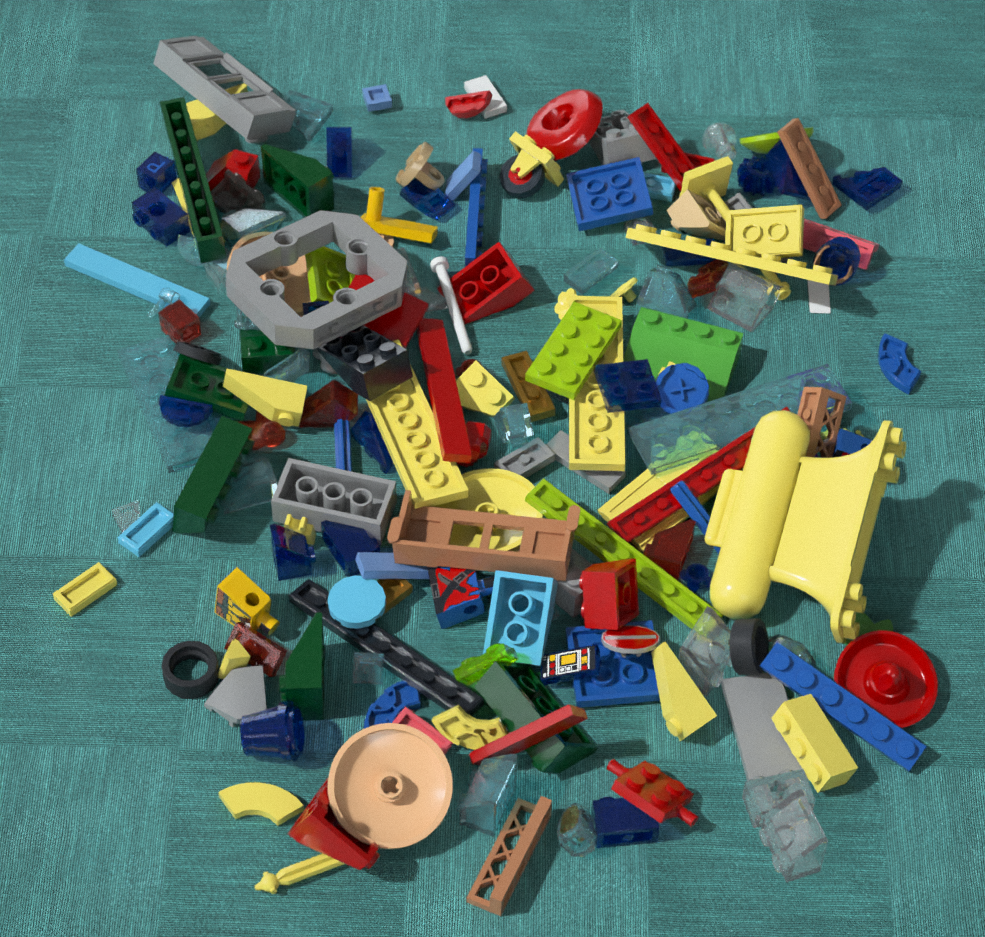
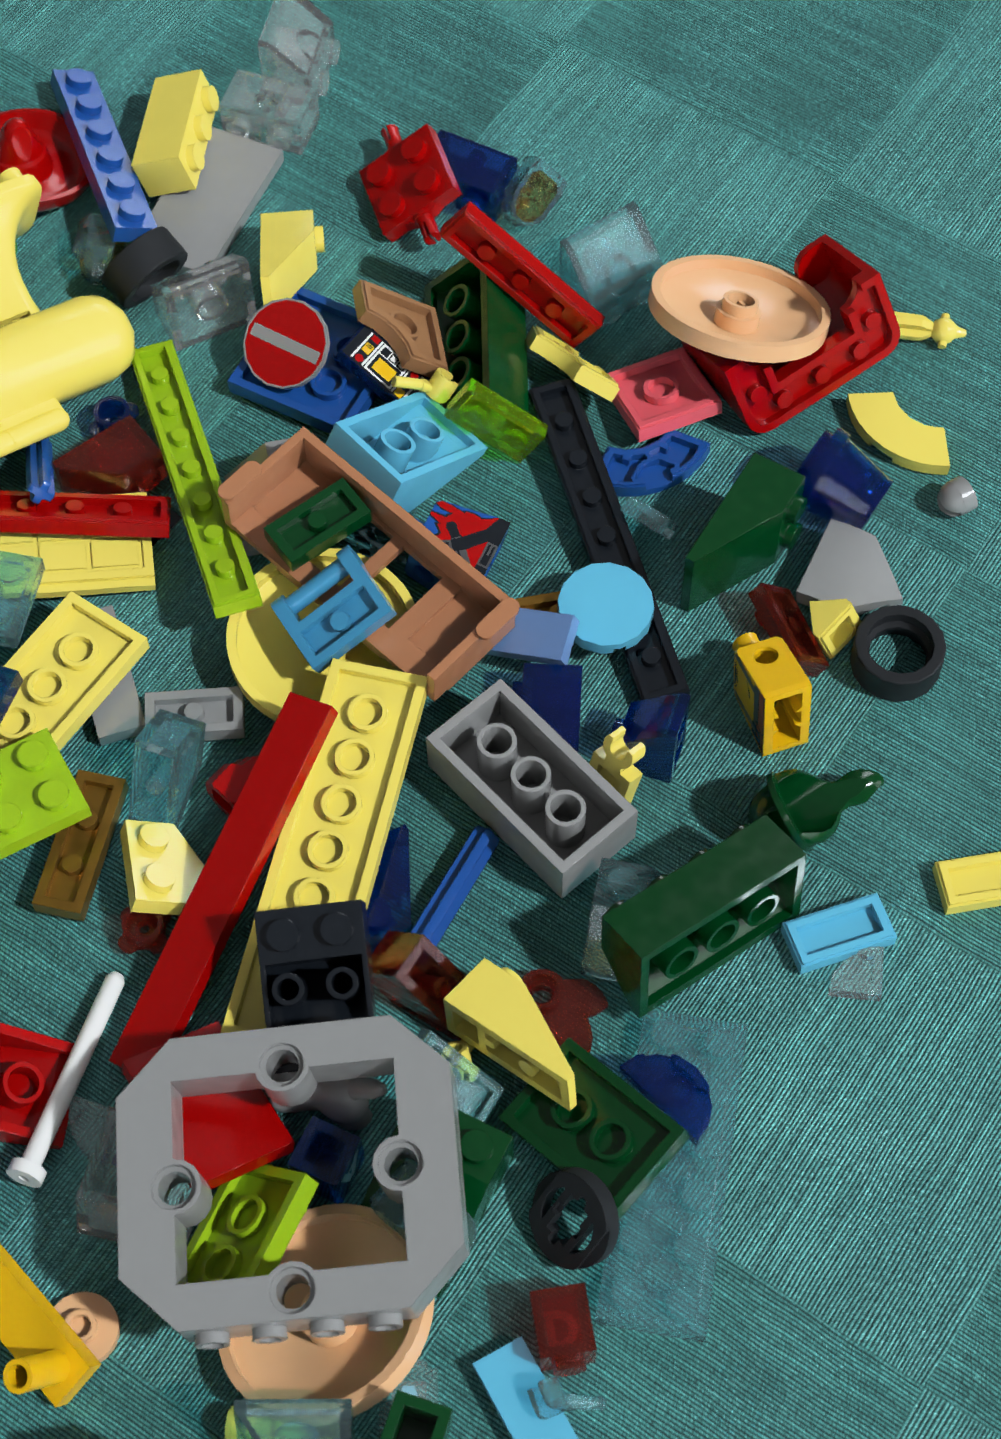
camera: 145 degrees left, 10 degrees up
nougat fence [467,796,552,916] -> none
red slope [579,559,639,630] -> none
none -> dark green plate [263,477,372,572]
none -> dark azure plate [270,545,397,673]
none -> medium nougat tile [352,279,449,378]
none -> light yellow hand [391,368,458,404]
none -> dark green piece [748,769,884,853]
none -> light grey hinge [937,476,978,517]

